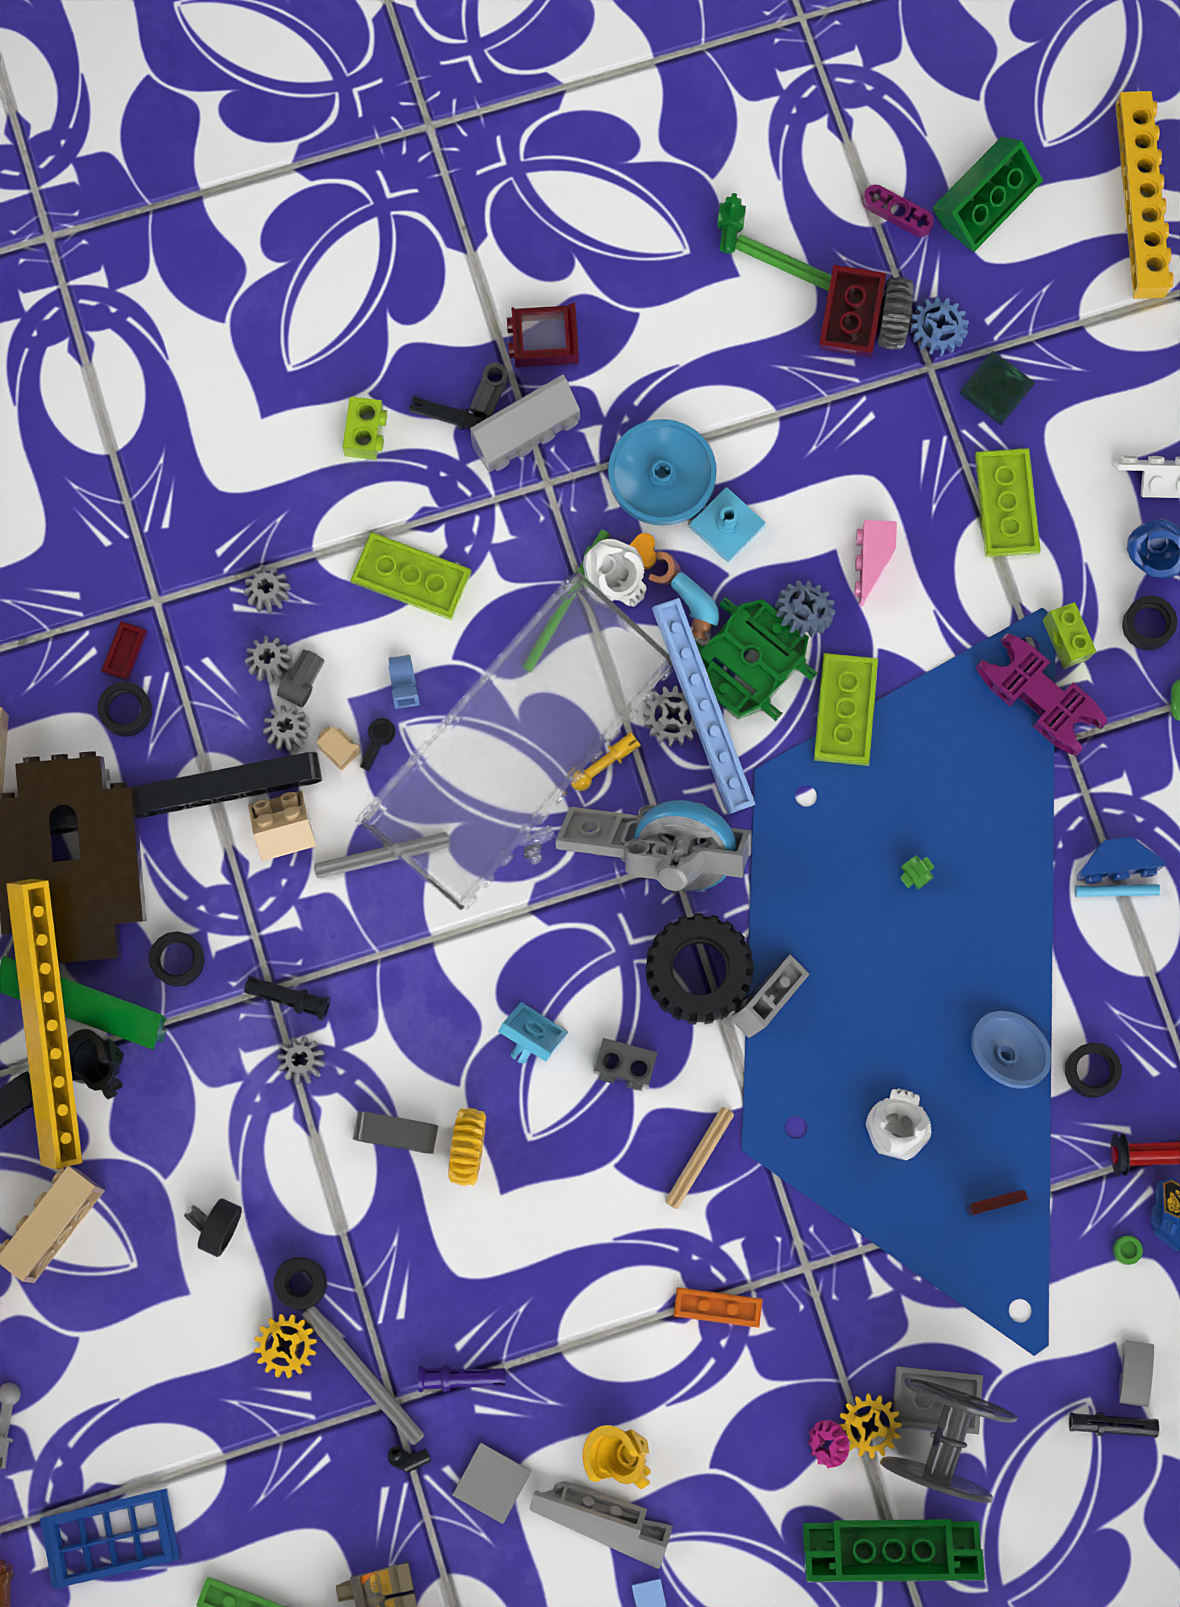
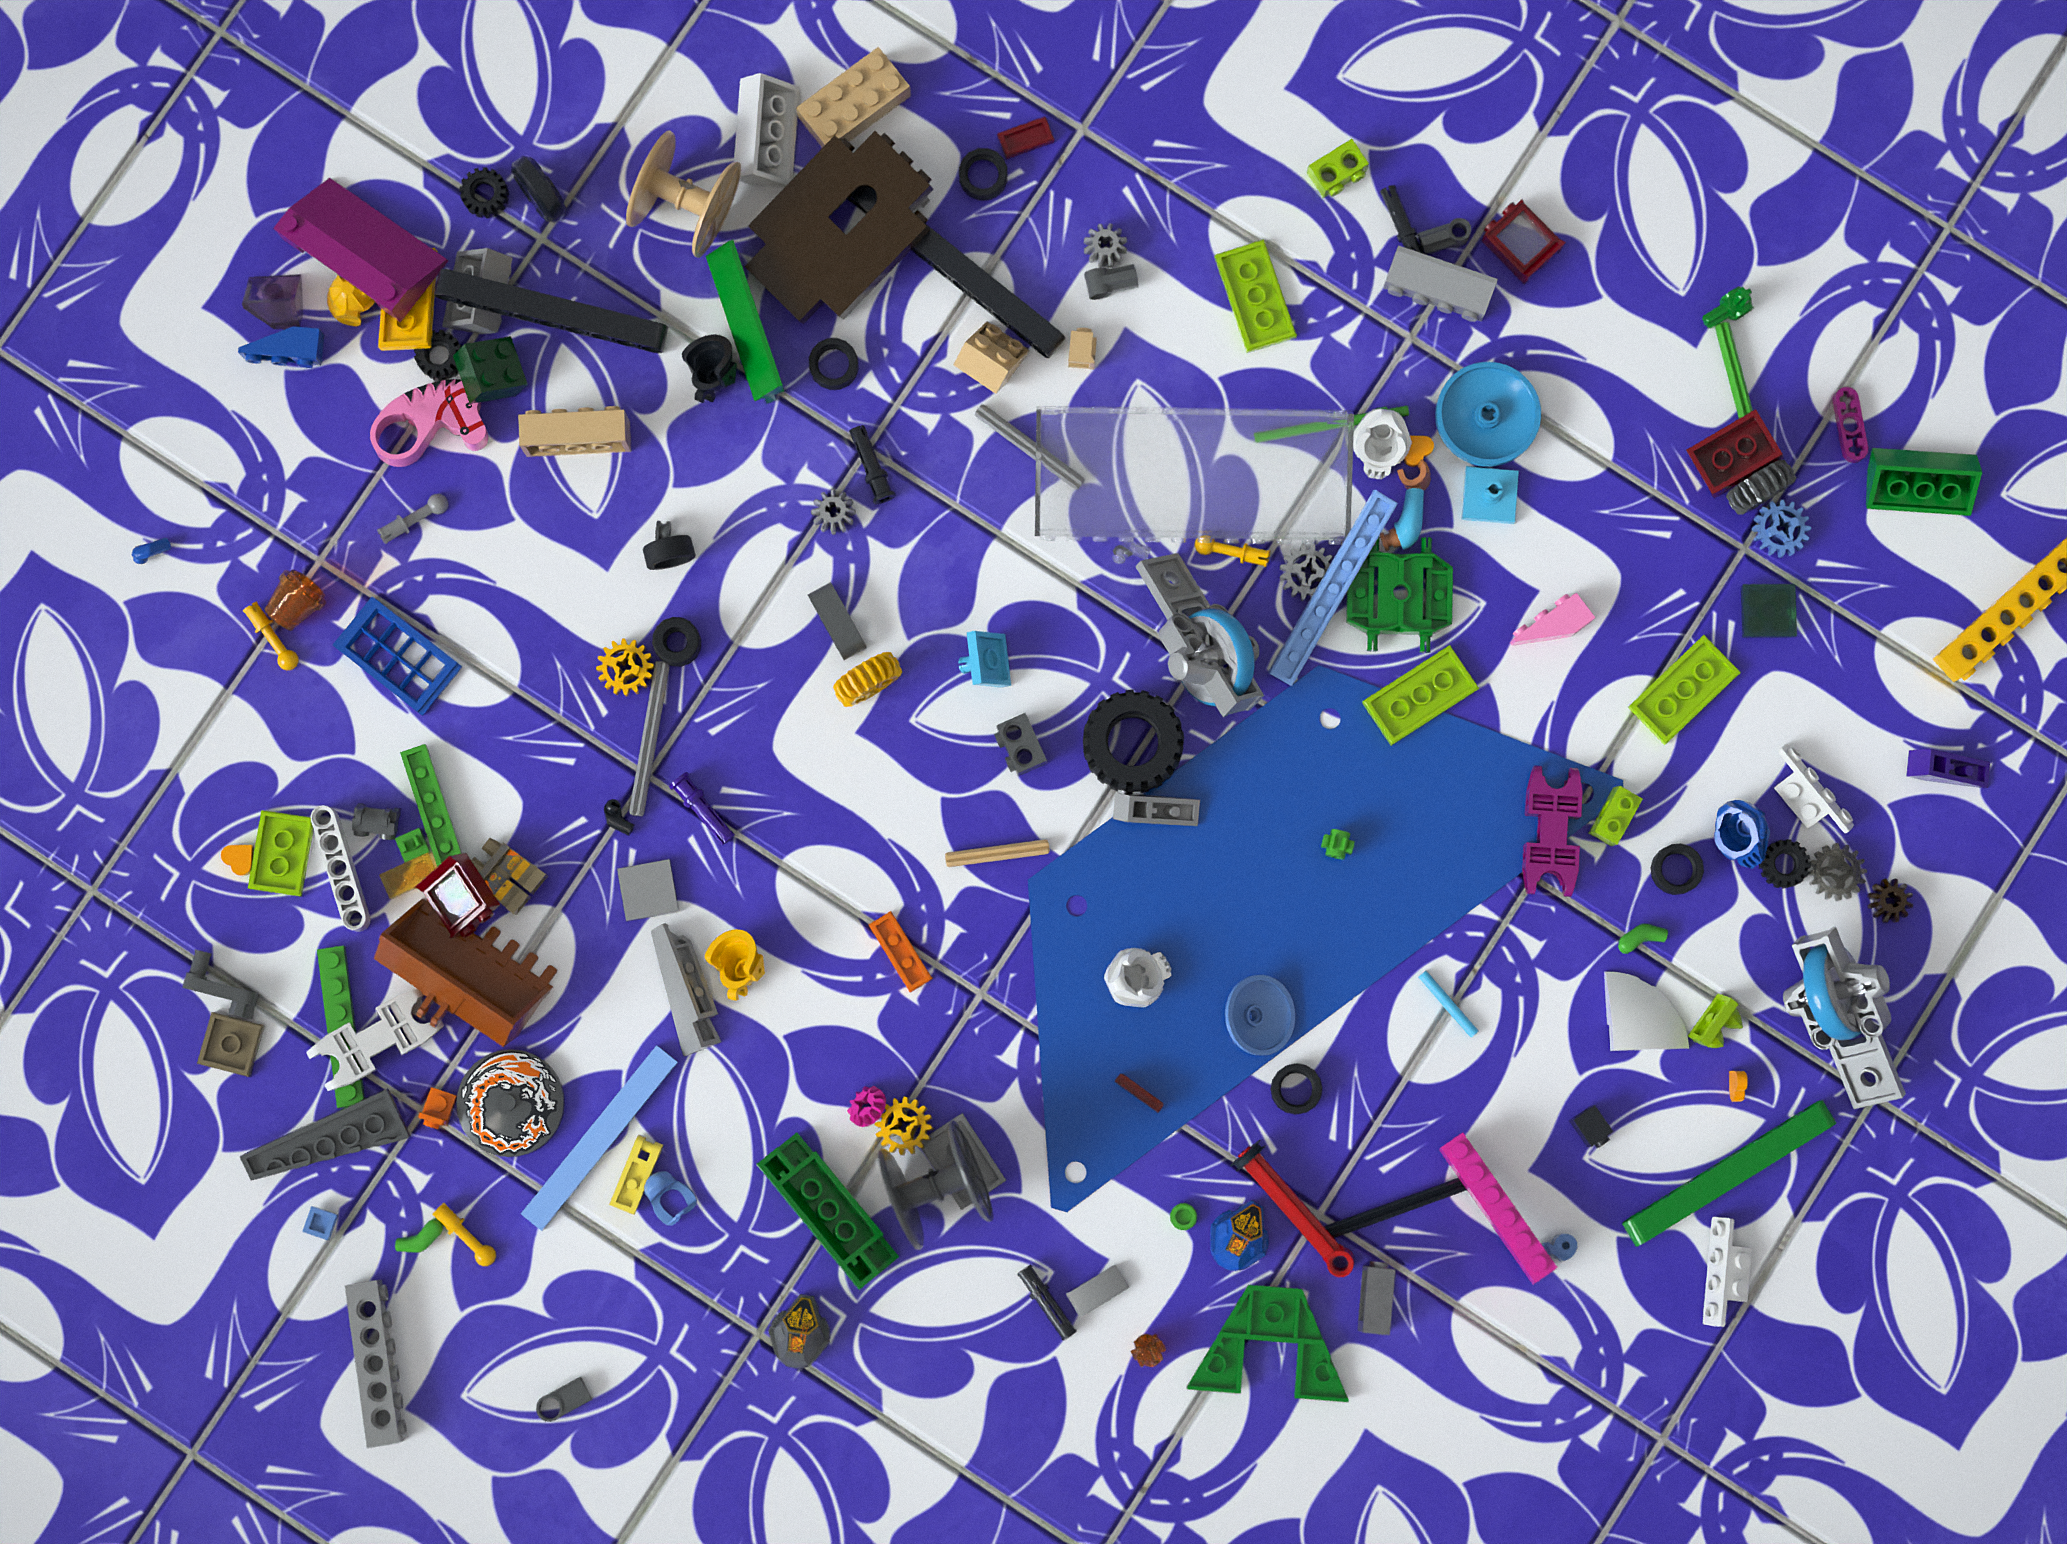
camera: 50 degrees right, 5 degrees up
yellow brick [6,879,82,1170] -> none
light grey gear [243,566,291,613] -> none
light grey gear [263,705,310,752] -> none
black plate [360,718,396,771] -> none
medium blue leg [388,654,420,709] -> none
sand blue gear [775,580,836,637] -> none
blue slope [1076,837,1165,884] -> none

